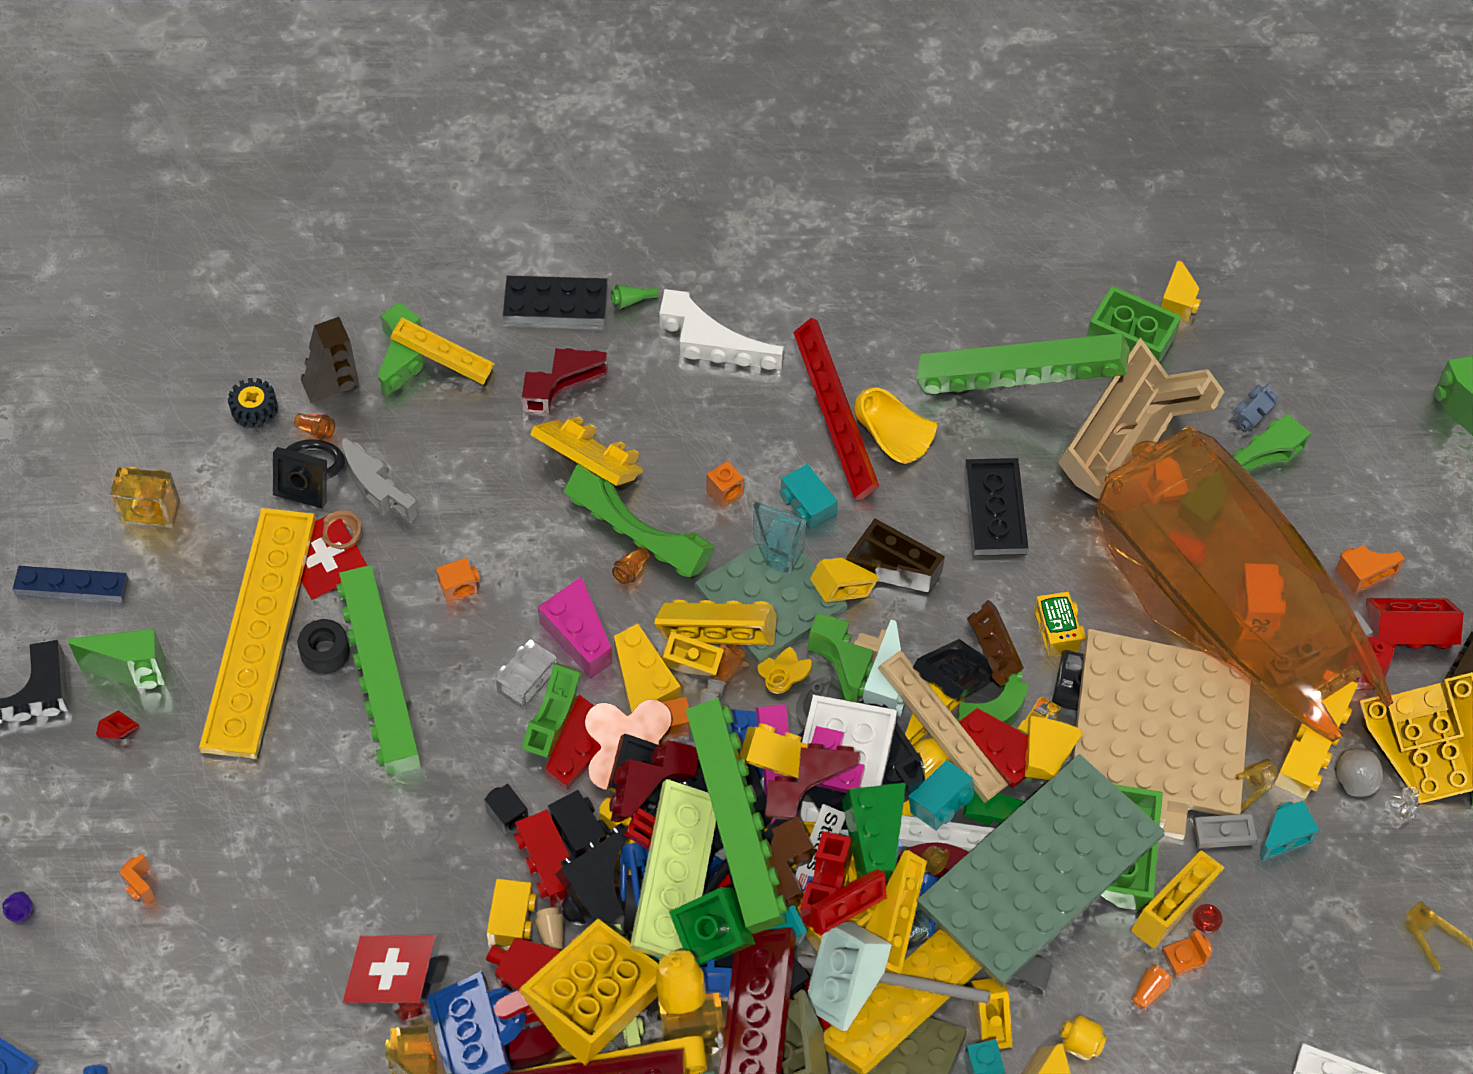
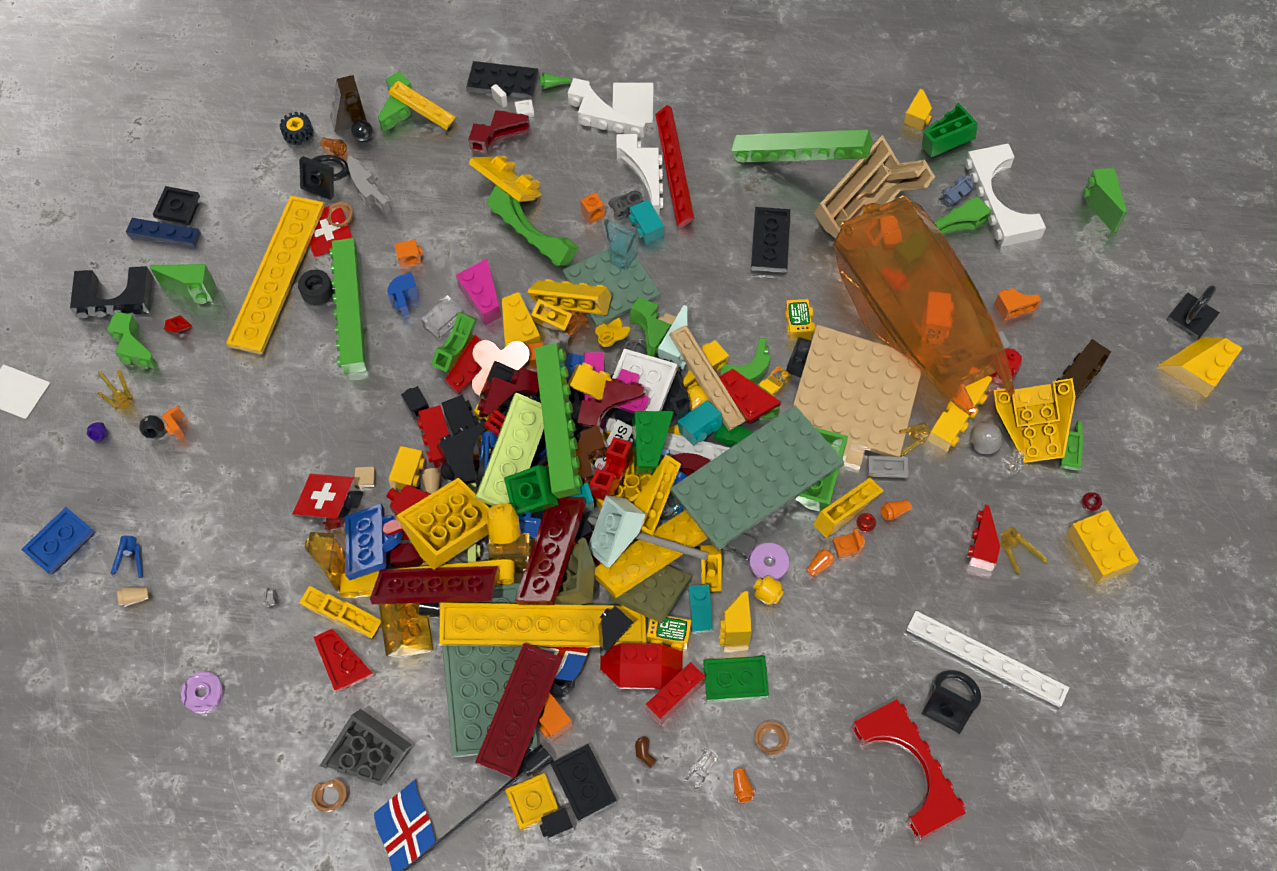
camera: 10 degrees right, 5 degrees up
clear yellow brick [110,467,181,528] -> none
clear orange cone [612,546,650,584] -> none
yellow slope [810,558,879,603] -> none
red tile [810,869,887,936] -> none
dark brown wedge [846,518,945,592] -> none
yellow hair [854,387,938,464] -> none
black plate [912,639,995,700] -> none
clear yellow plate [921,846,950,875] -> none
reddish brown plate [967,600,1024,686] -> none
yellow slope [1025,716,1082,780] -> none
bright green brick [1087,286,1182,363] -> none
teal slope [1260,800,1319,861] -> none
red slope [1366,598,1464,648] -> none
none -> clear yellow plant [98,370,133,410]
none -> bright green arch [107,311,157,369]
none -> black piece [139,415,164,439]
none -> black plate [153,186,200,225]
none -> black piece [351,119,373,141]
none -> tan tile [354,467,375,488]
none -> blue brick [387,272,419,317]
none -> white tile [491,84,508,108]
none -> white tile [515,99,534,117]
none -> dark grey piece [608,190,643,220]
none -> white sticker [613,83,653,123]
none -> white arch [617,134,663,215]
none -> lavender tile [749,543,790,580]
none -> orange cone [880,499,911,521]
none -> green wedge [922,103,978,157]
none -> white arch [965,143,1046,247]
none -> red slope [967,504,1000,571]

